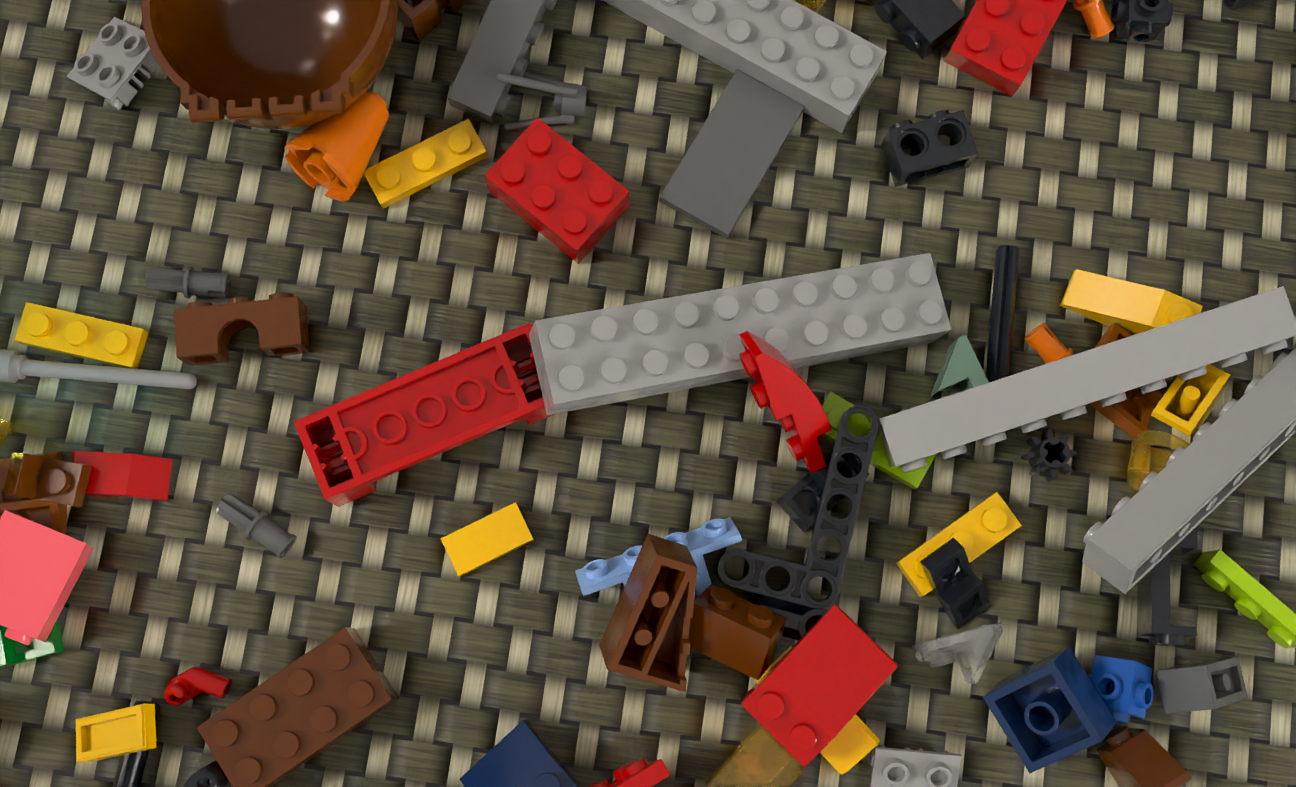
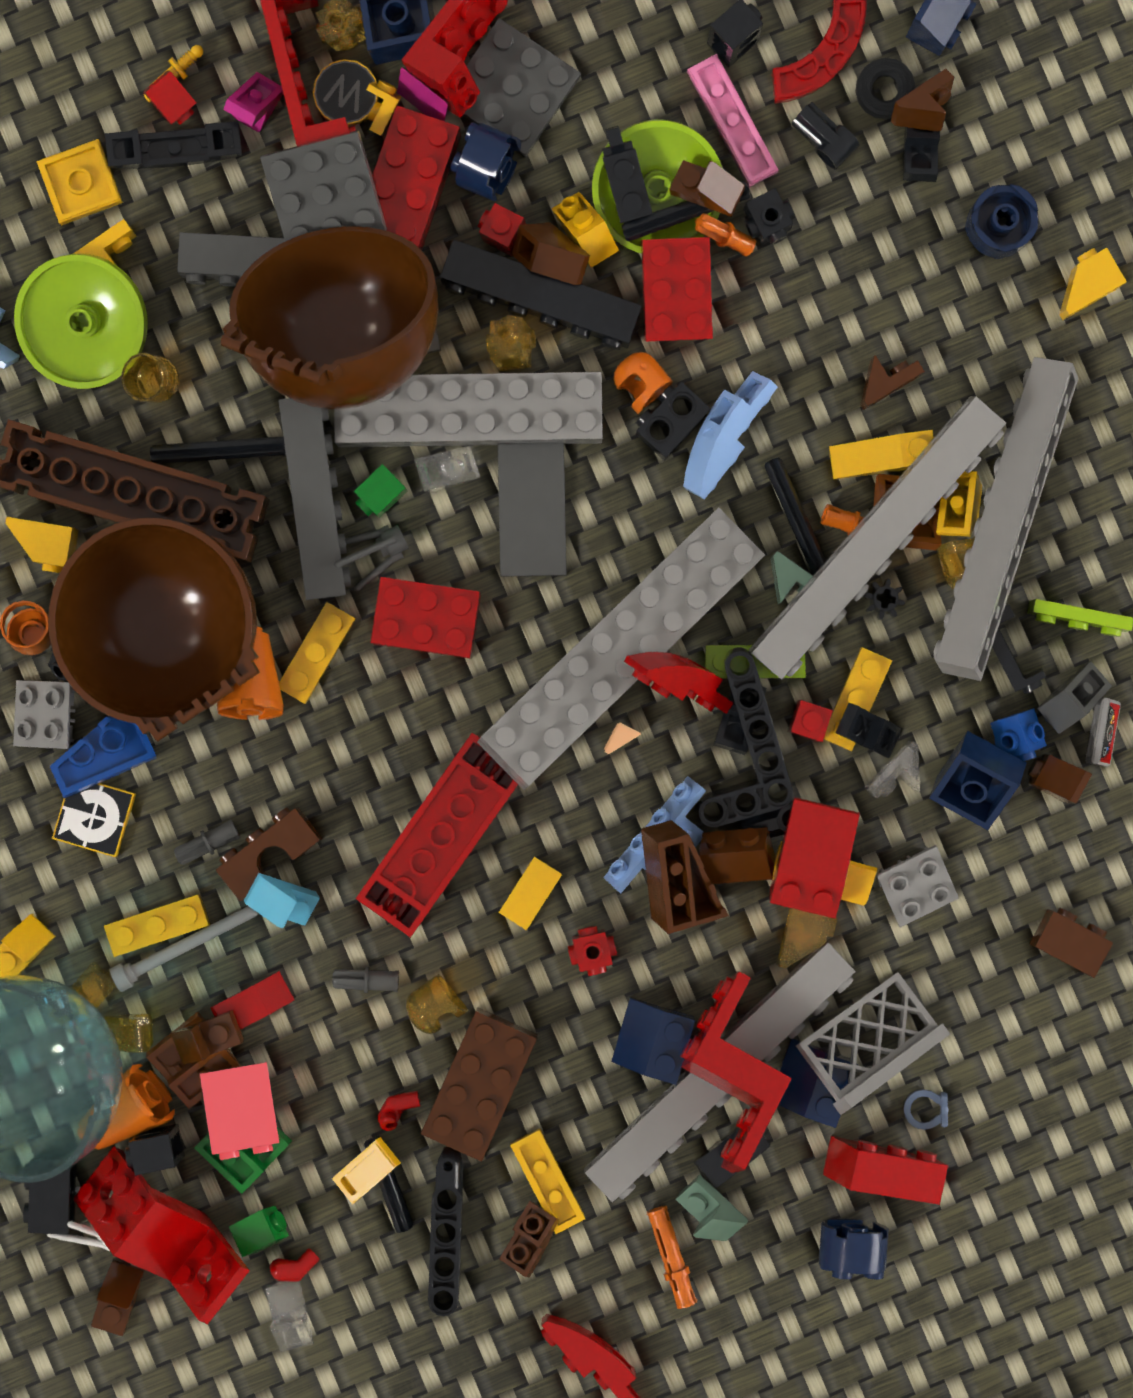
camera: 25 degrees left, 10 degrees up
none -> blue wing [50,716,157,798]
none -> tile [52,783,136,857]
none -> medium azure slope [244,873,320,928]
none -> green brick [354,464,408,518]
none -> clear yellow helmet [405,974,469,1034]
none -> clear slope [414,446,480,494]
none -> red brick [567,926,617,976]
none -> light nougat slope [603,722,641,754]
none -> orange helmet [613,352,673,415]
none -> light blue slope [683,371,778,500]
none -> red brick [787,700,833,742]
none -> reddish brown slope [860,355,925,410]
none -> light grey slope [1085,698,1121,767]

